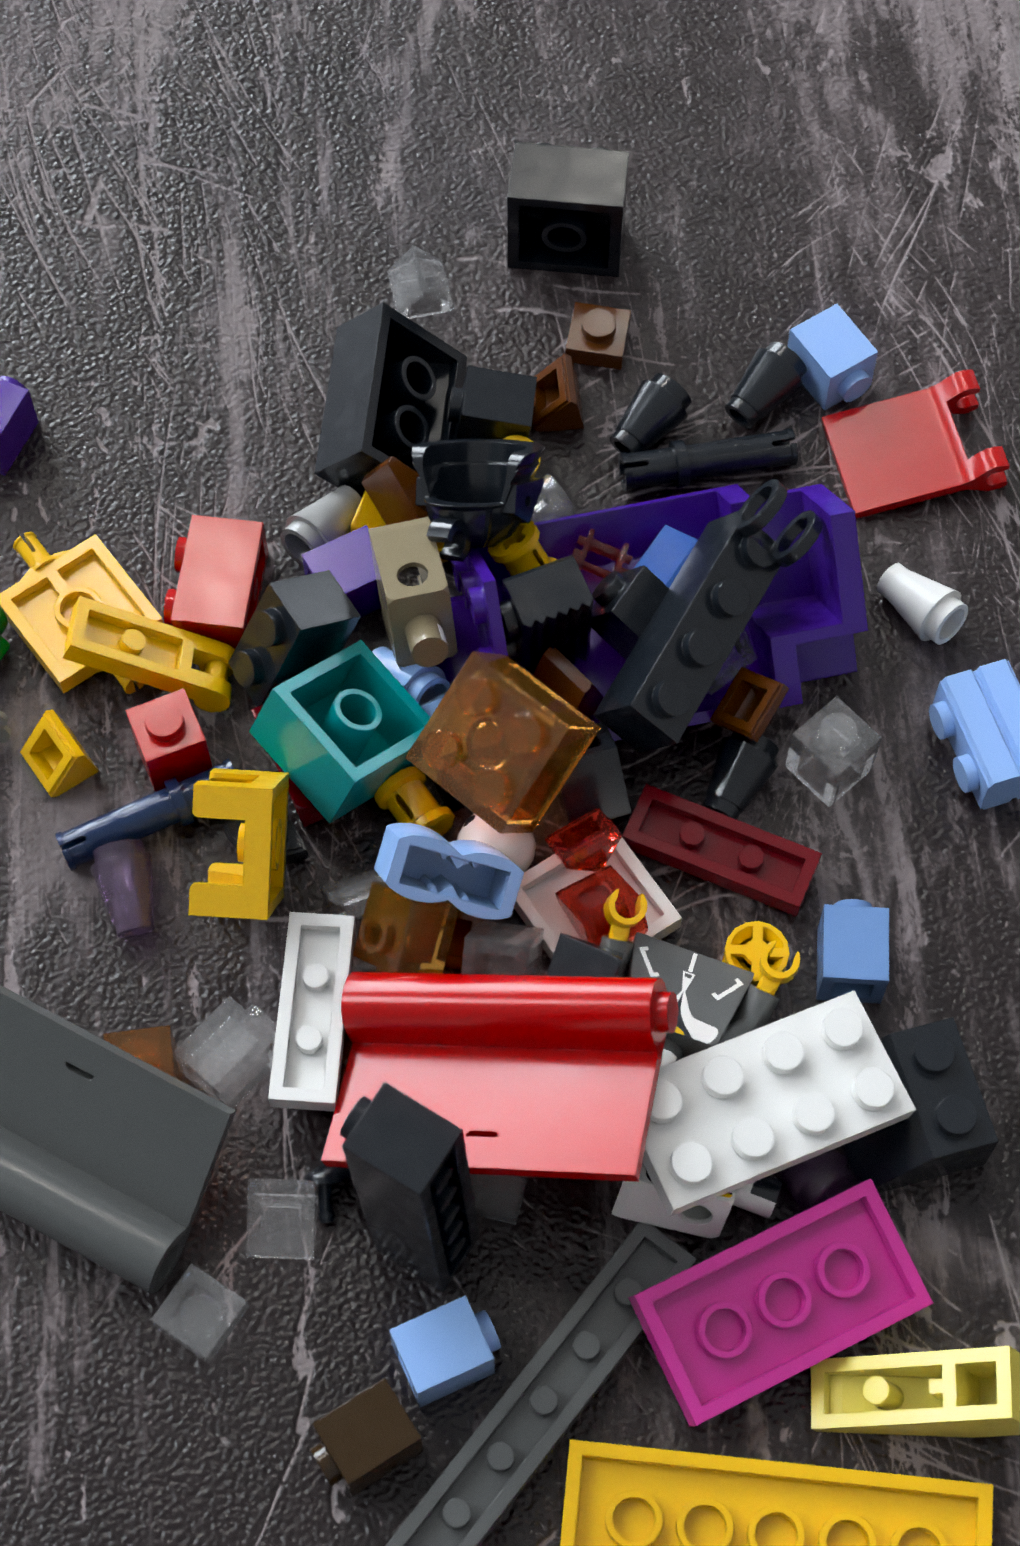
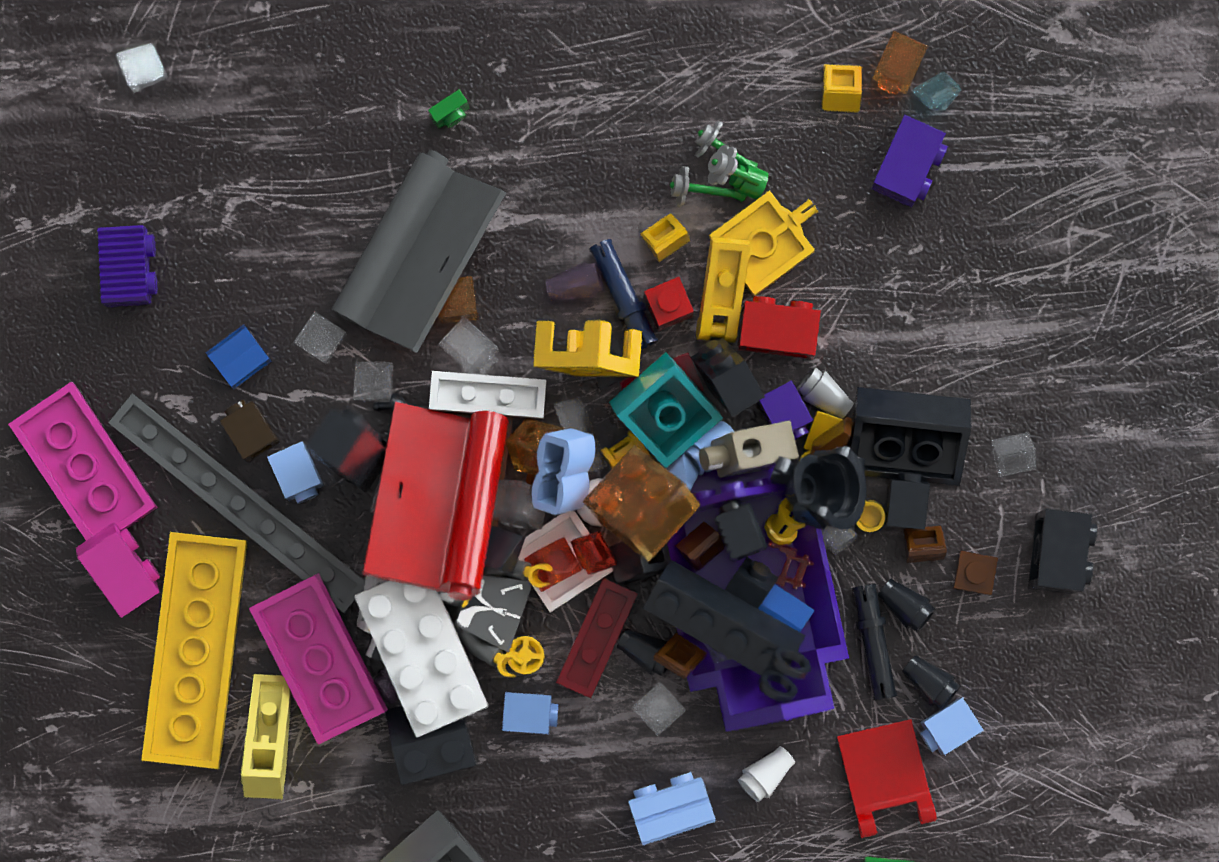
camera: 90 degrees right, 20 degrees up
none -> blue piece [206,324,272,389]

